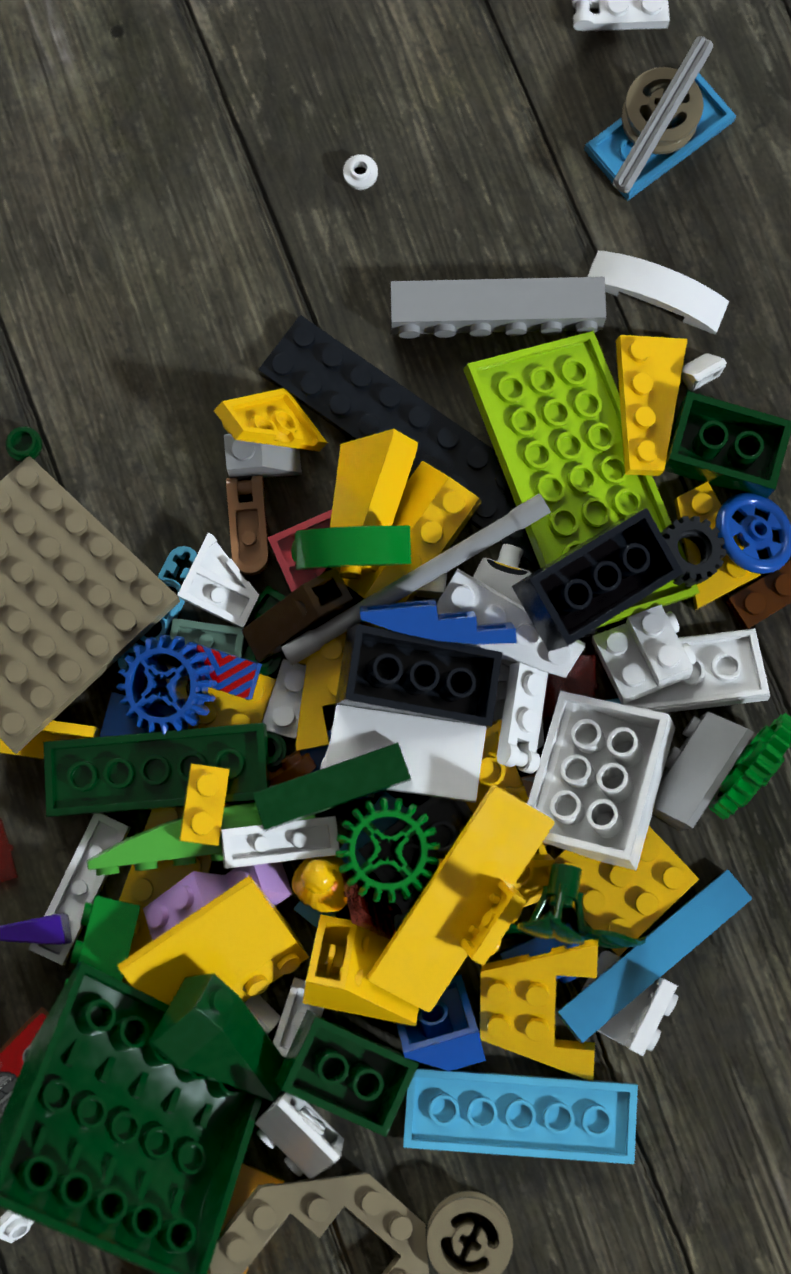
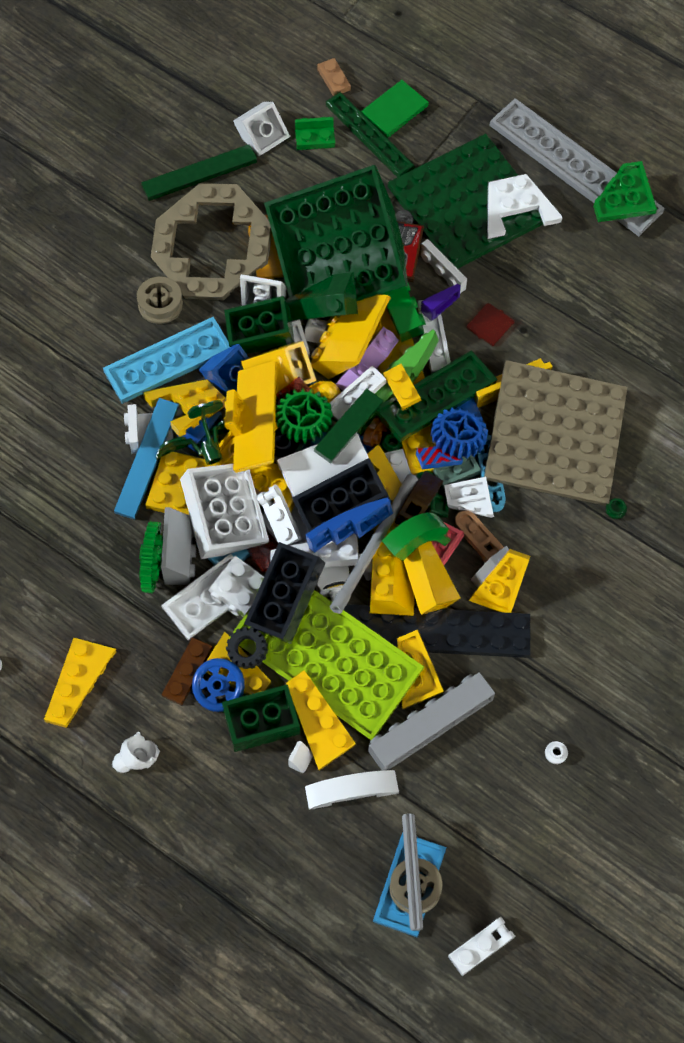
camera: 145 degrees right, 15 degrees down
none -> yellow wing [397,630,444,709]

